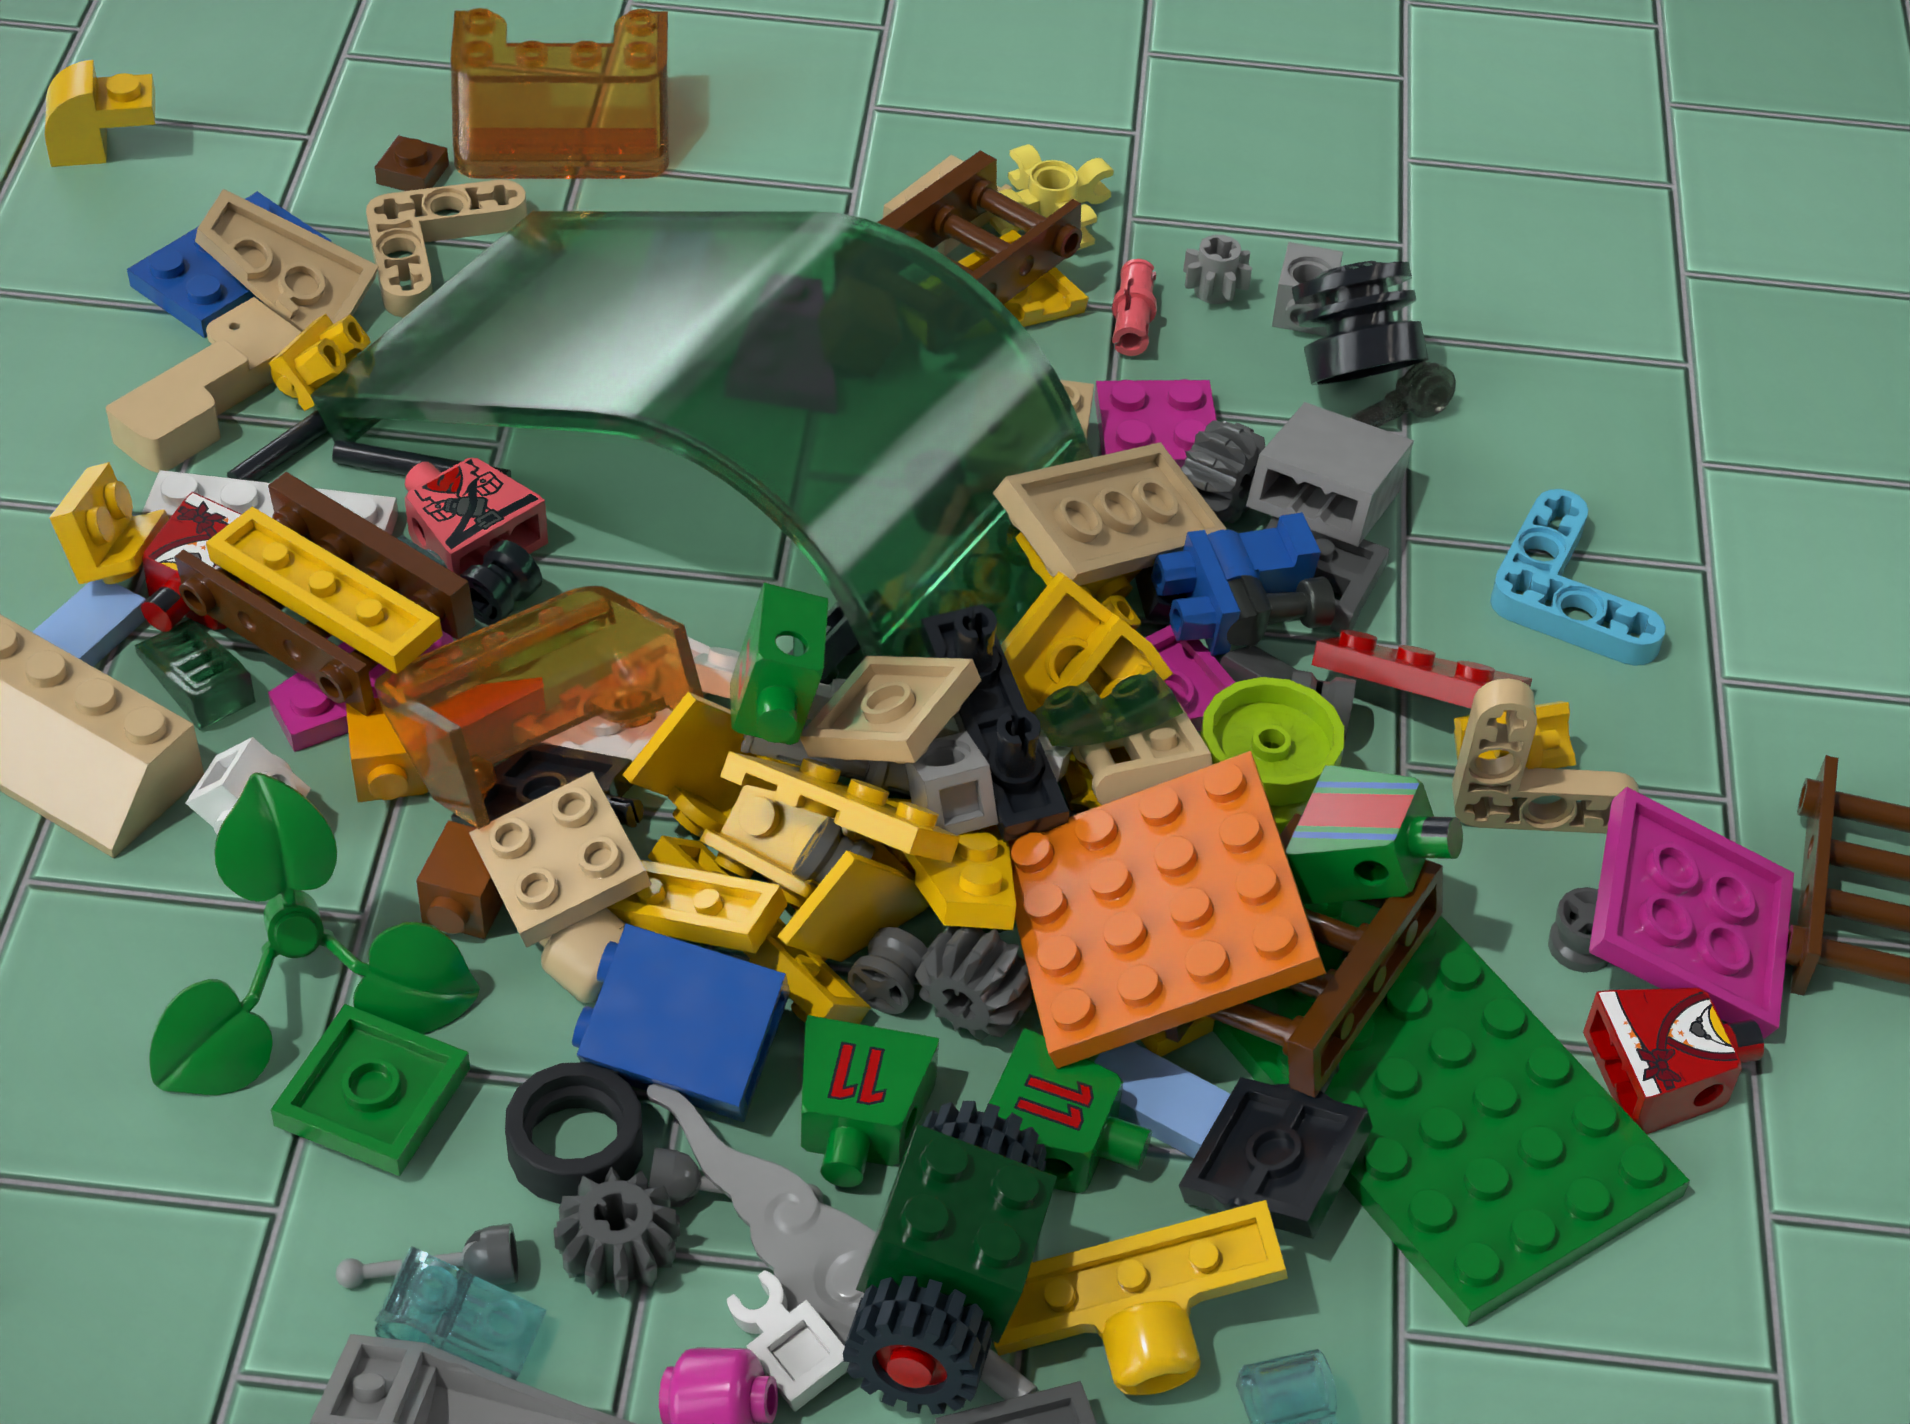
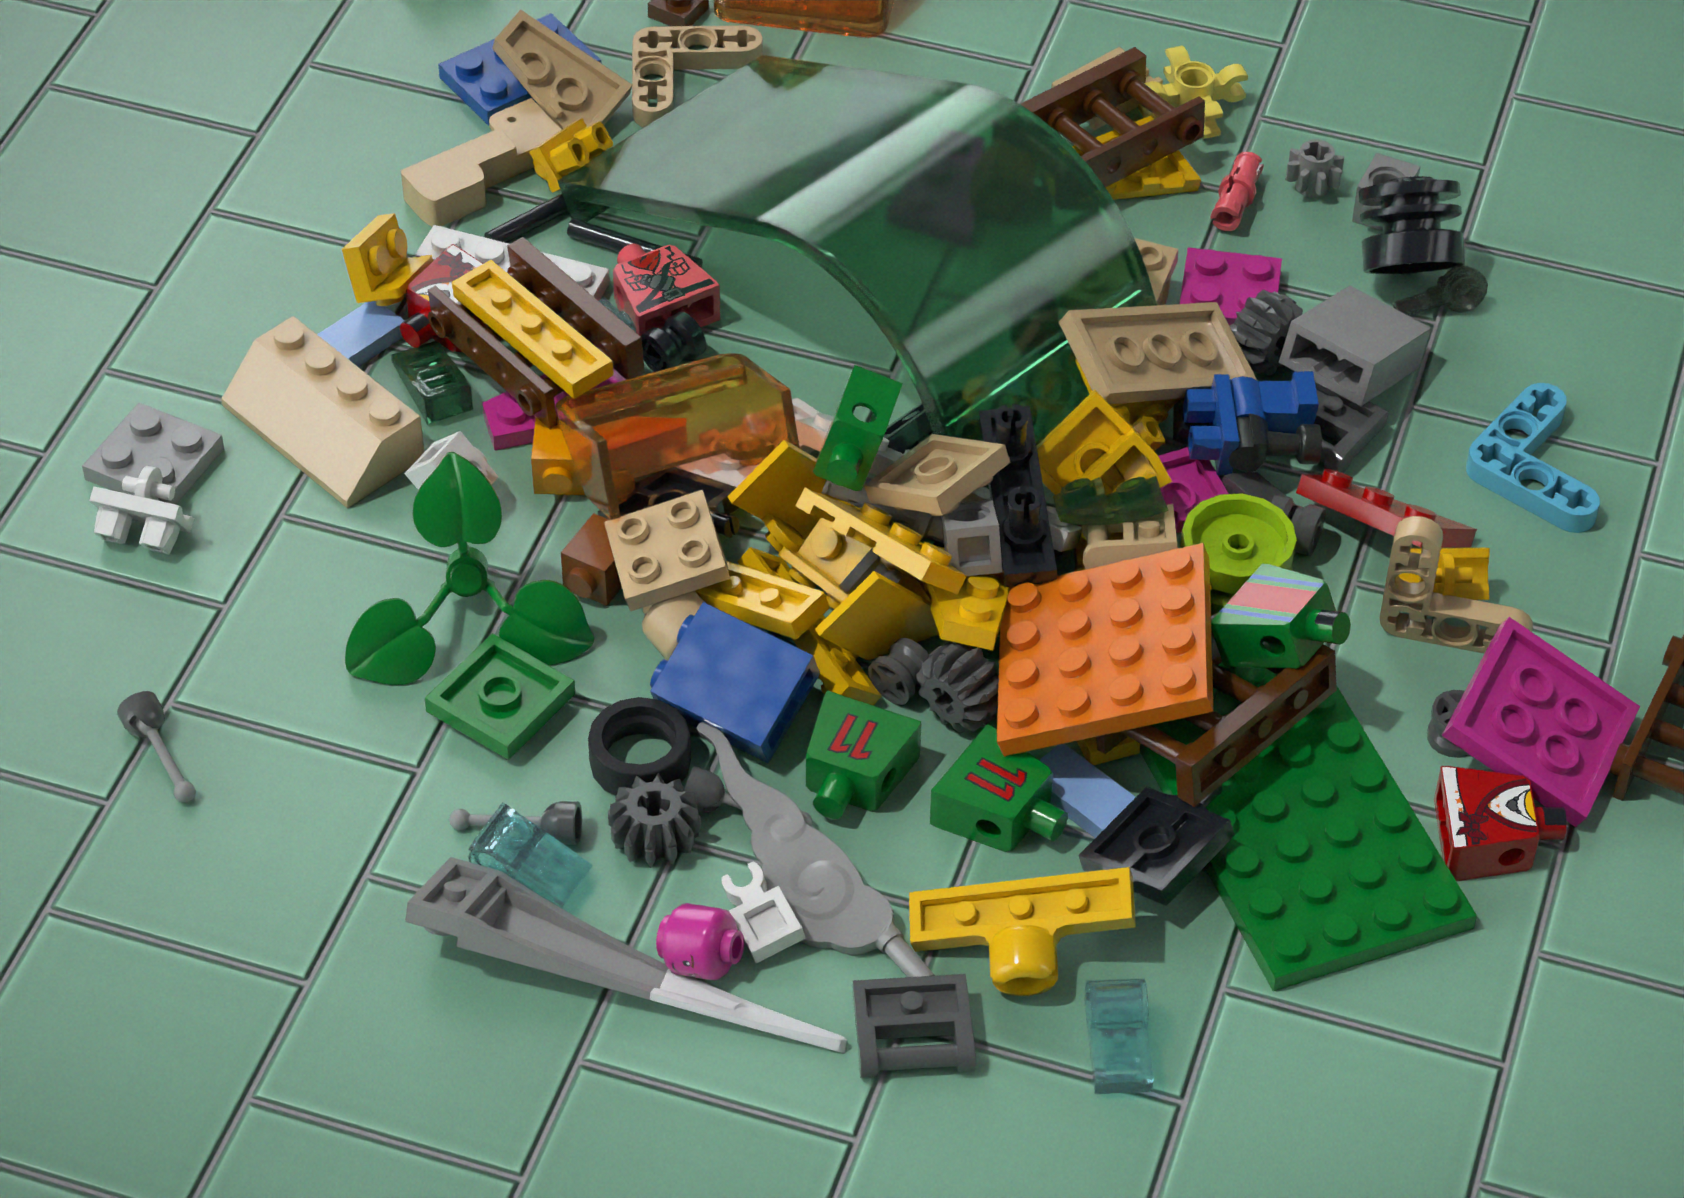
camera: 15 degrees right, 0 degrees up
brick [843,1101,1057,1415] -> none

